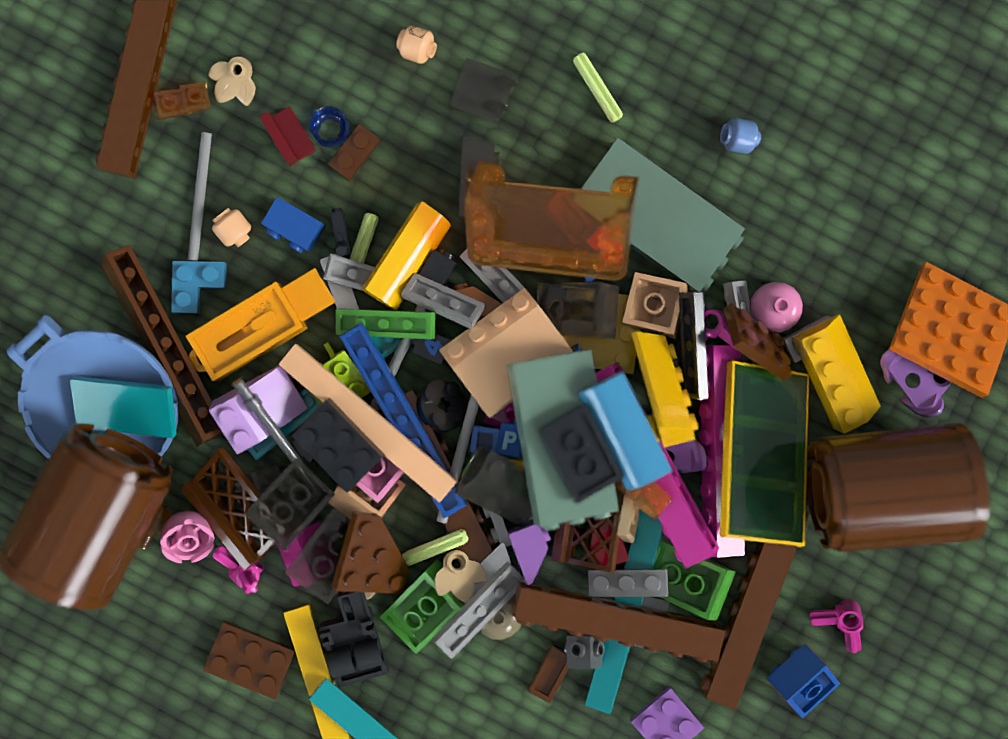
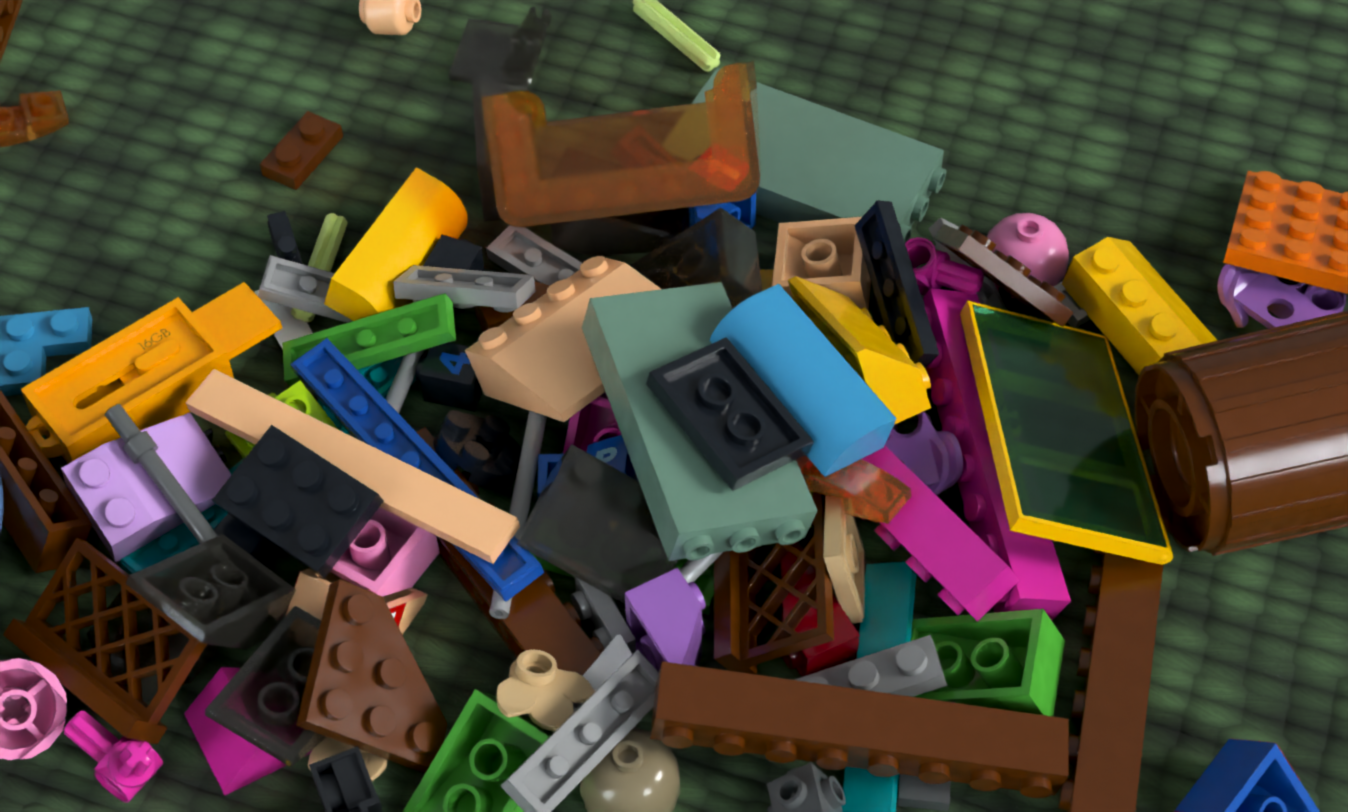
camera: 10 degrees left, 35 degrees down
light grey piece [187,132,212,261] -> none
tan plate [208,57,256,106] -> none
light nougat head [212,208,251,247] -> none
dark red panel [260,107,316,166] -> none
blue brick [261,197,326,253] -> none
clear blue piece [308,106,350,147] -> none
yellowish green axle [402,529,468,566] -> none
medium blue head [720,118,761,154] -> none
dark pink axle [810,599,863,653] -> none

